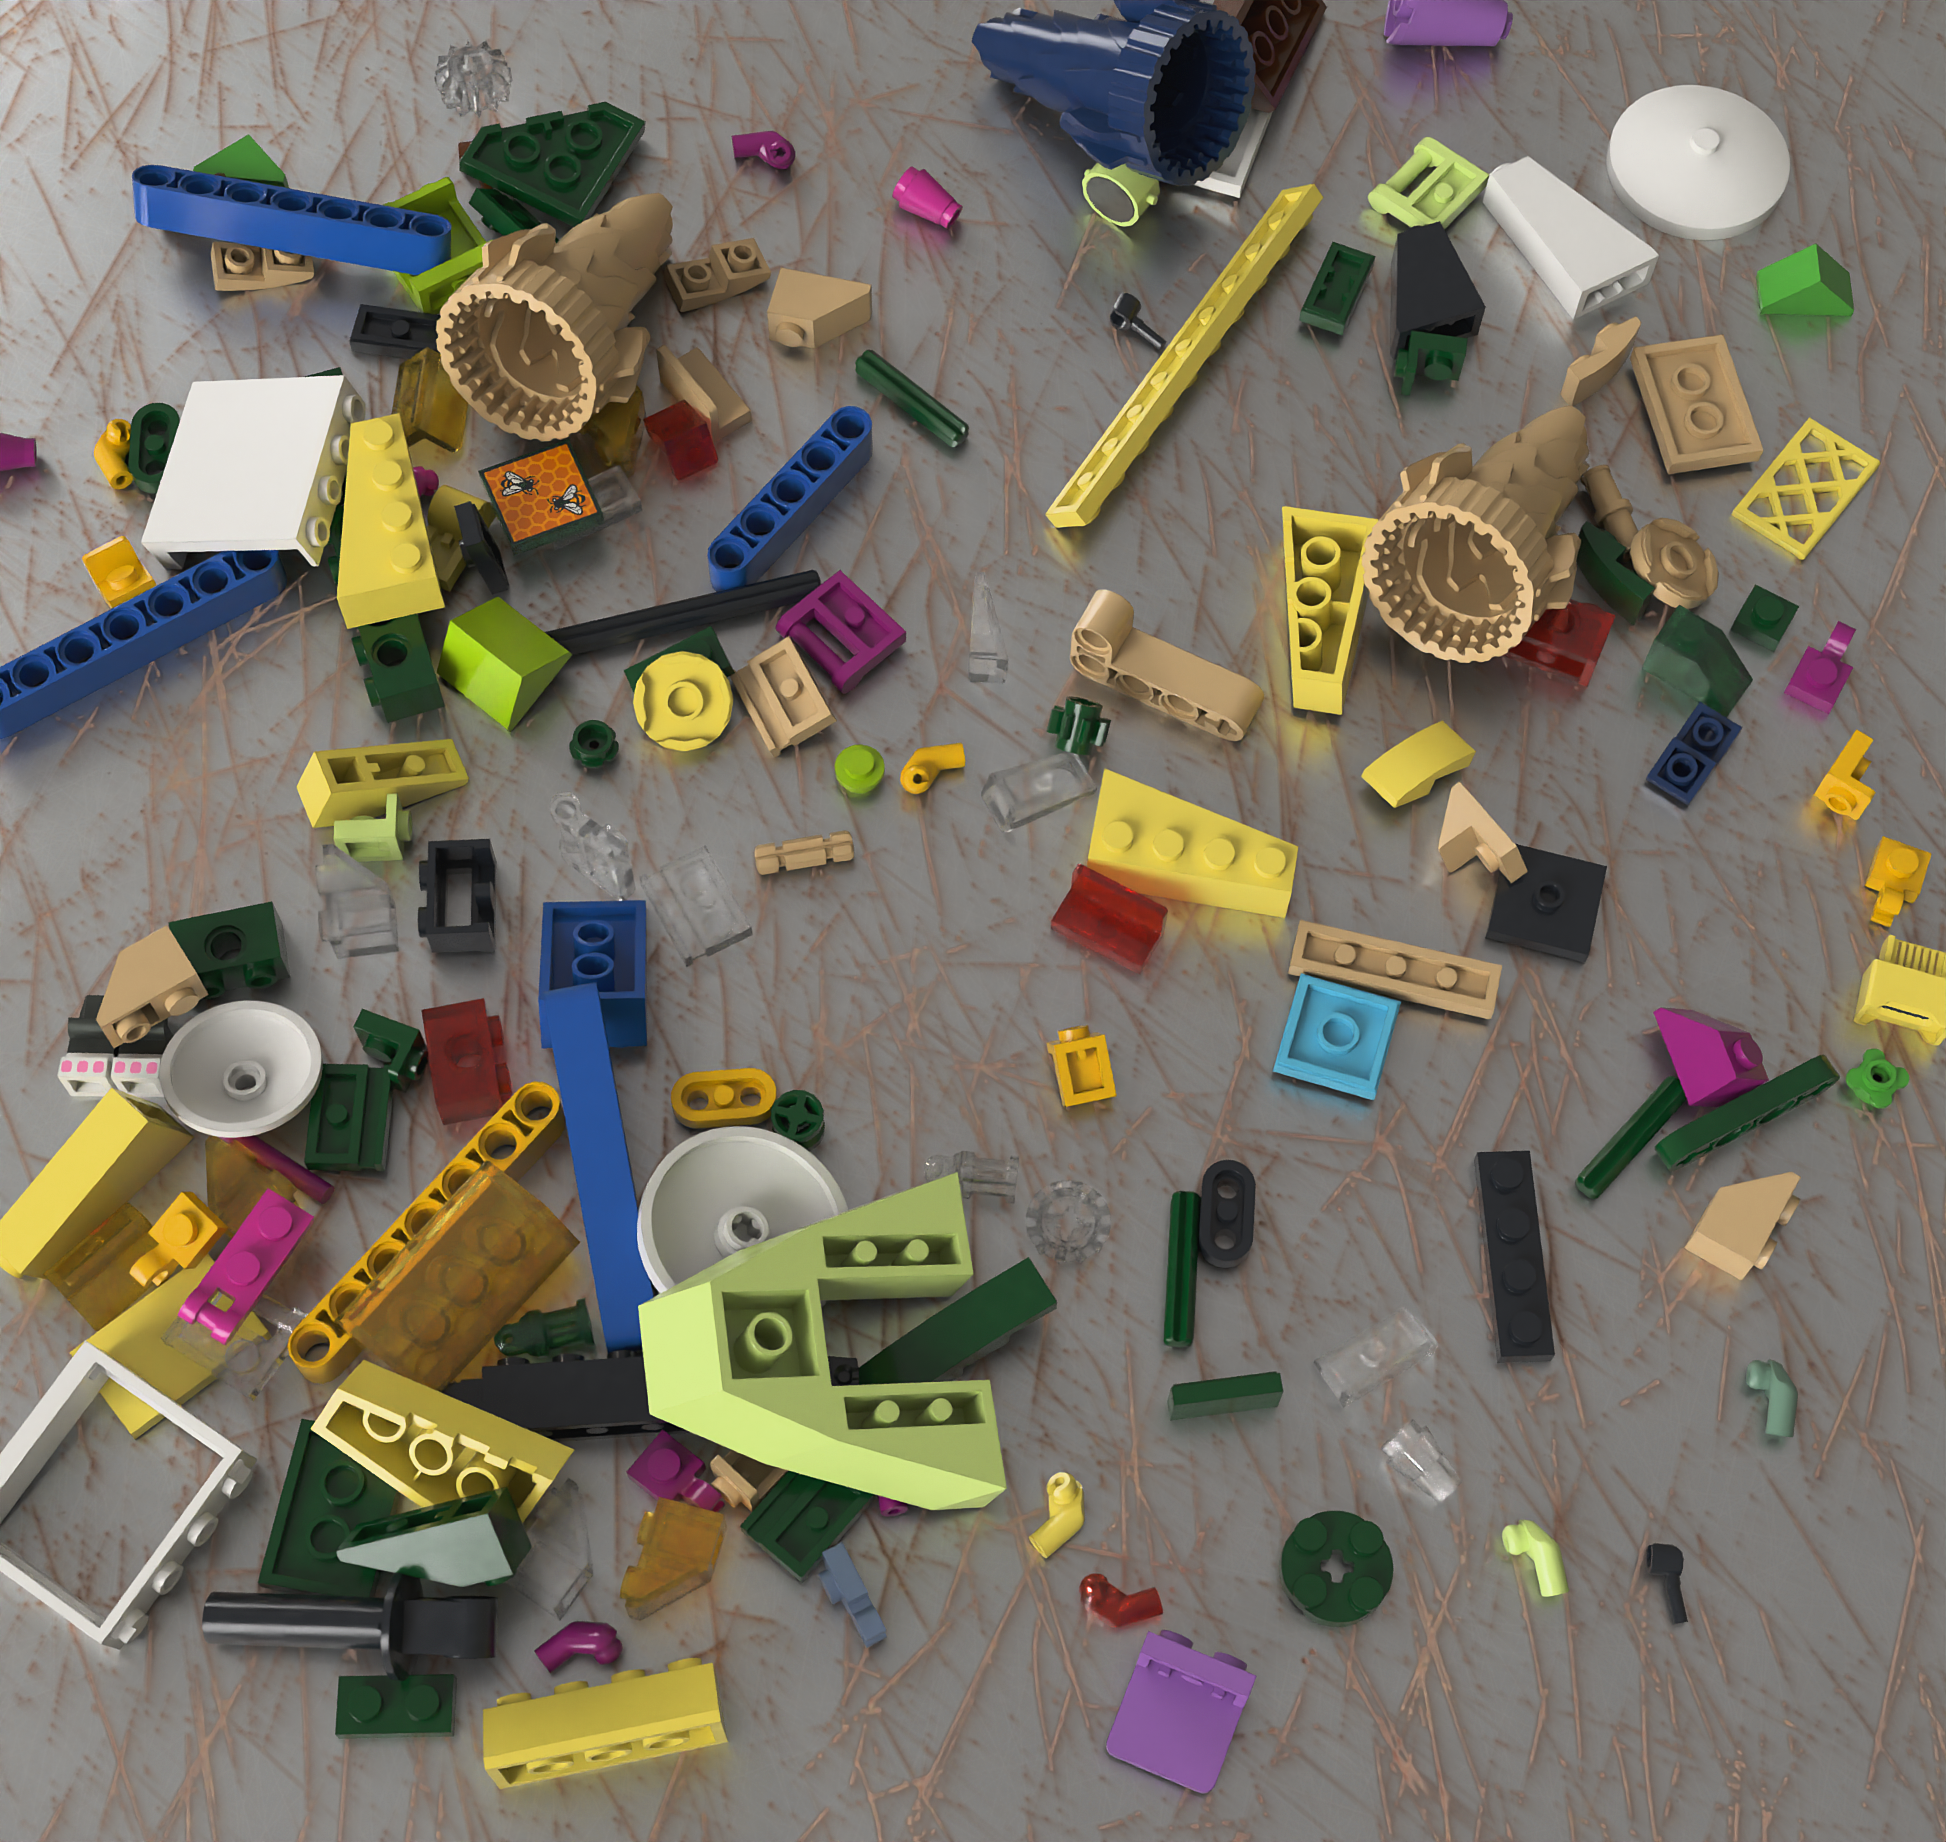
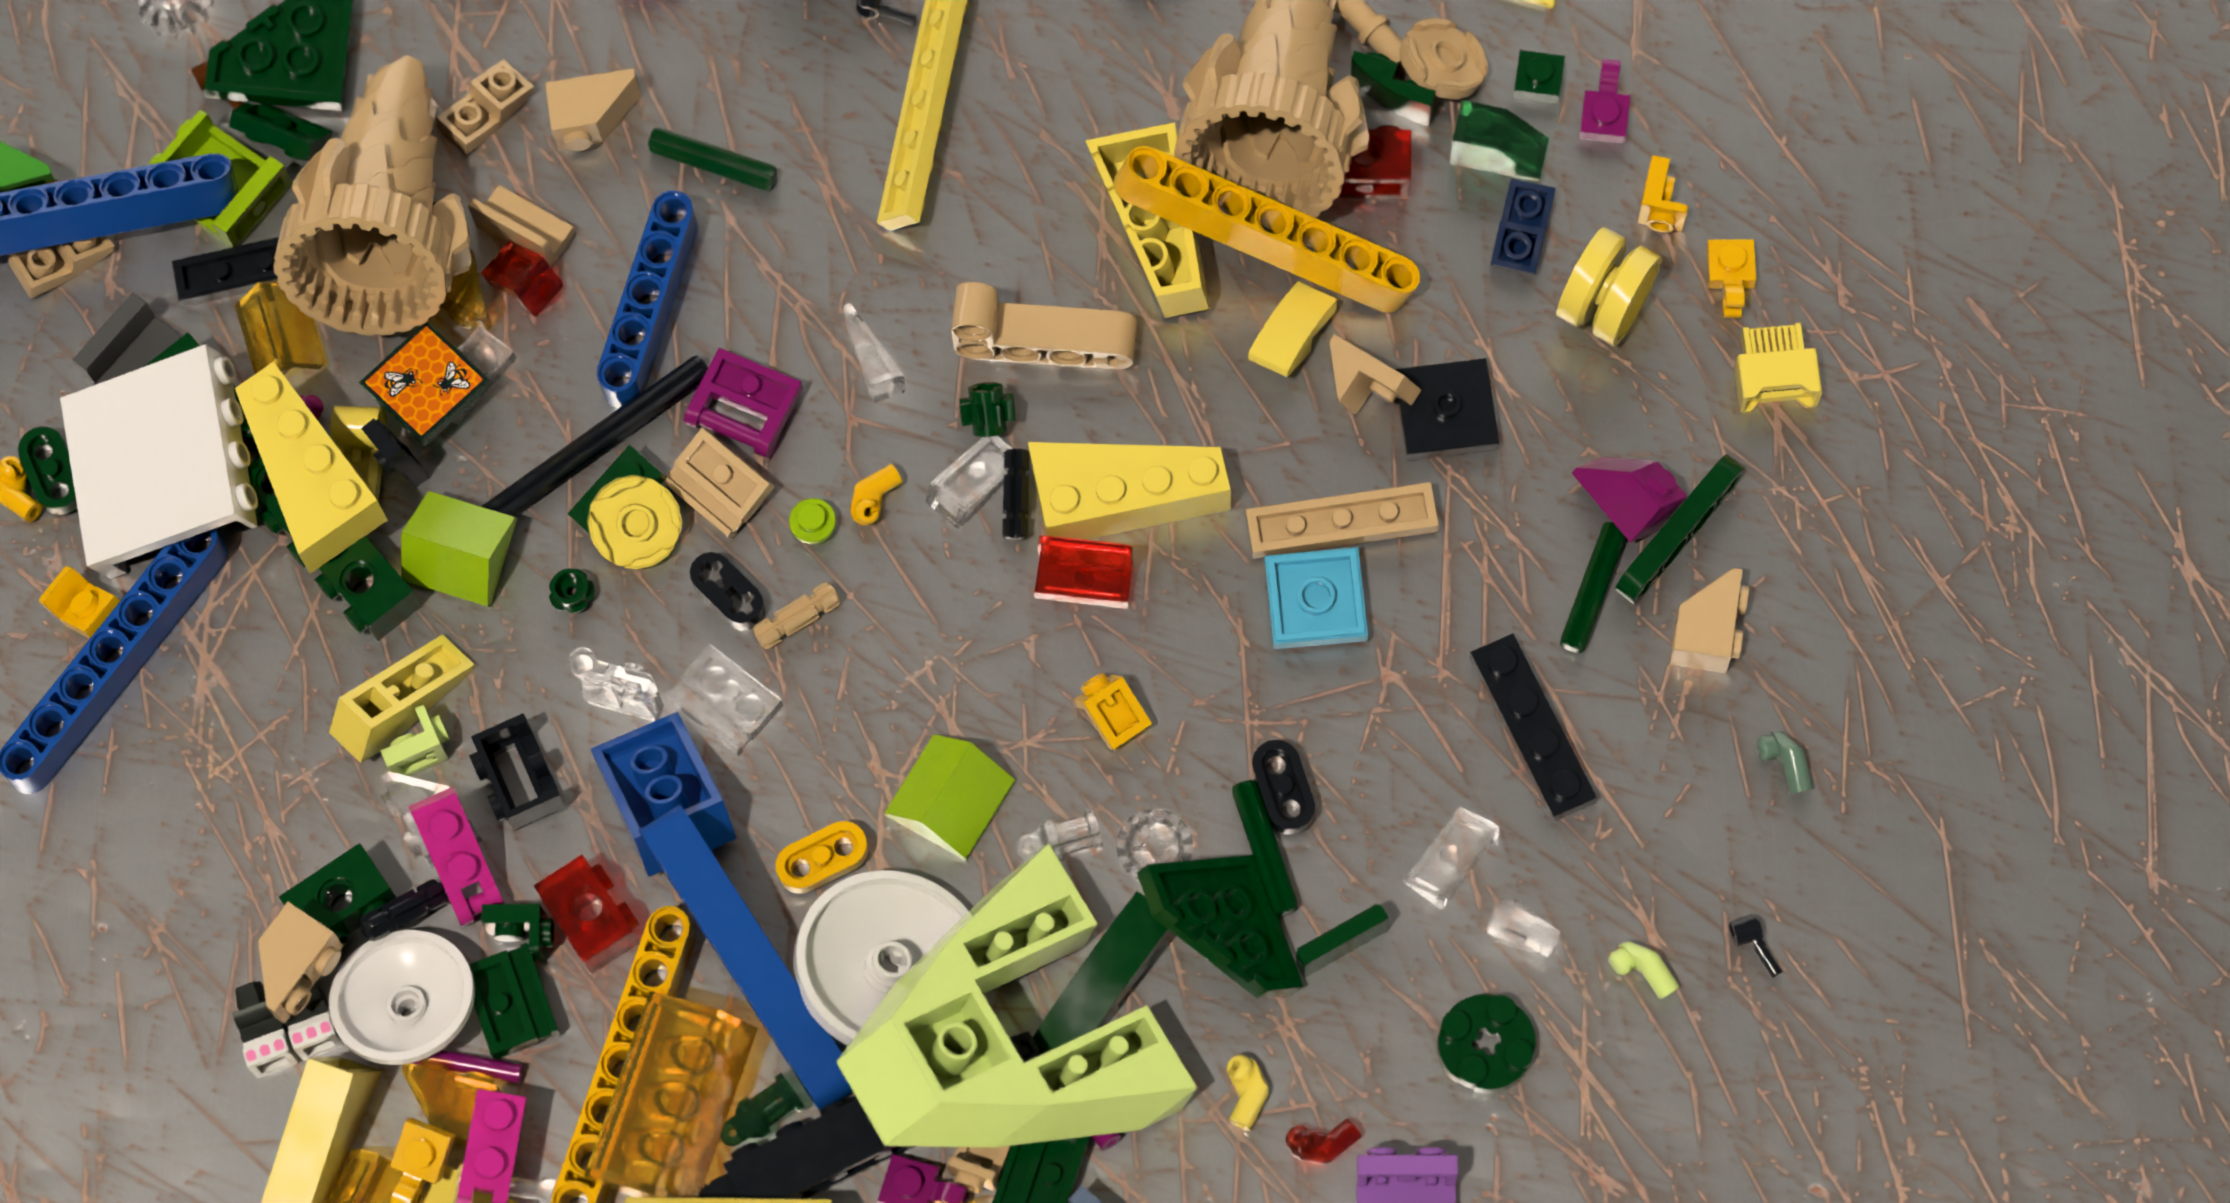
camera: 15 degrees left, 5 degrees up
dark green wheel [771,1090,825,1152] -> none
bright green plate [1845,1049,1909,1109] -> none
none -> dark grey panel [72,292,181,385]
none -> black axle [359,879,448,941]
none -> dark pink plate [408,787,504,927]
none -> black beam [690,552,765,631]
none -> lime slope [884,734,1015,861]
none -> black axle [1002,448,1029,541]
none -> yellow beam [1114,146,1420,313]
none -> dark green plate [1137,855,1304,999]
none -> light yellow wheel [1556,227,1662,347]

